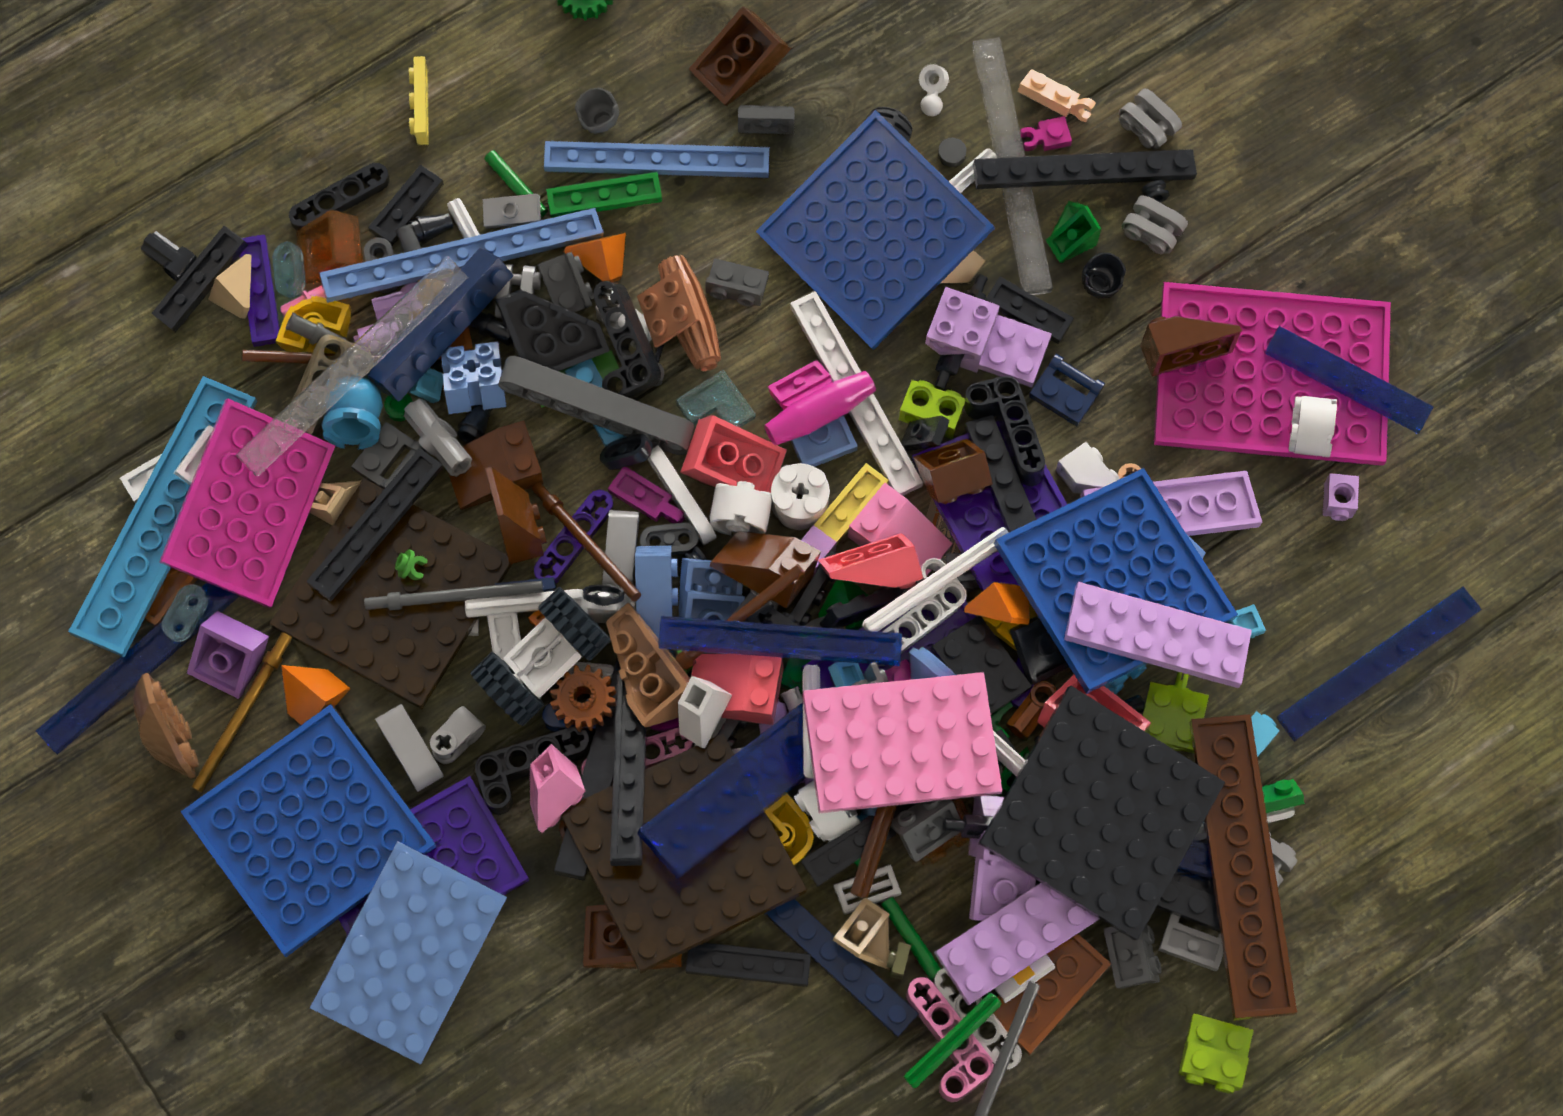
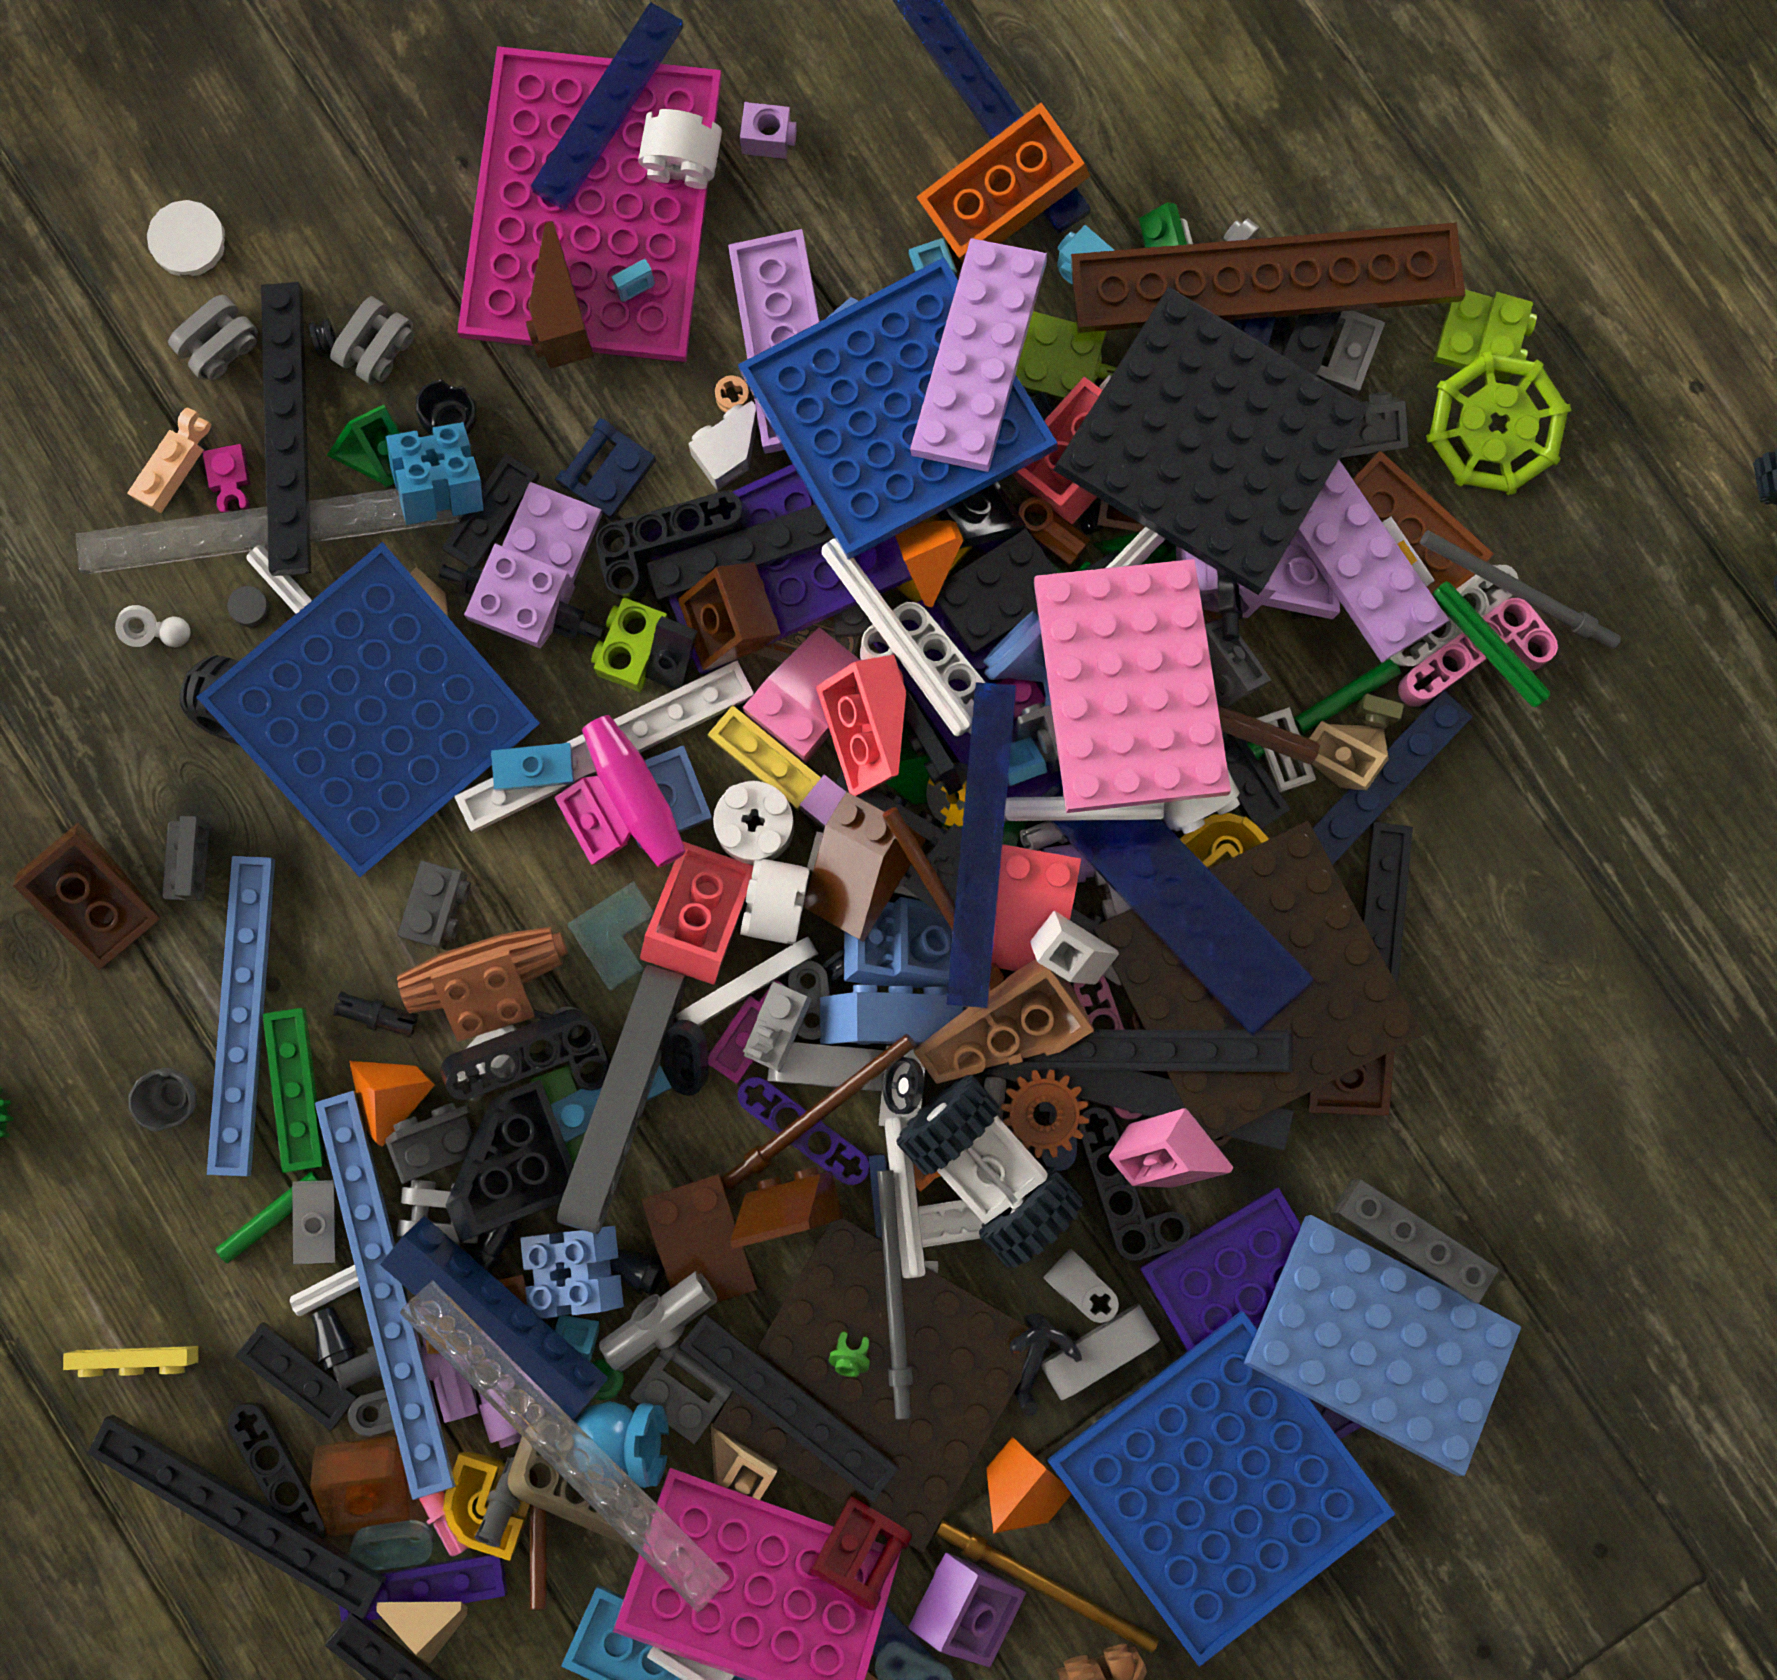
camera: 90 degrees left, 10 degrees up
none -> black plate [87,1414,387,1619]
none -> white tile [147,200,226,276]
none -> black pin [333,991,419,1038]
none -> dark azure brick [386,422,483,525]
none -> dark azure plate [491,743,575,791]
none -> medium azure tile [611,259,655,302]
none -> light grey plate [743,982,812,1072]
none -> dark red plate [809,1496,913,1611]
none -> orange brick [917,102,1090,263]
none -> black piece [1009,1313,1082,1416]
none -> dark grey brick [1330,1179,1499,1304]
none -> lime plate [1426,351,1571,495]

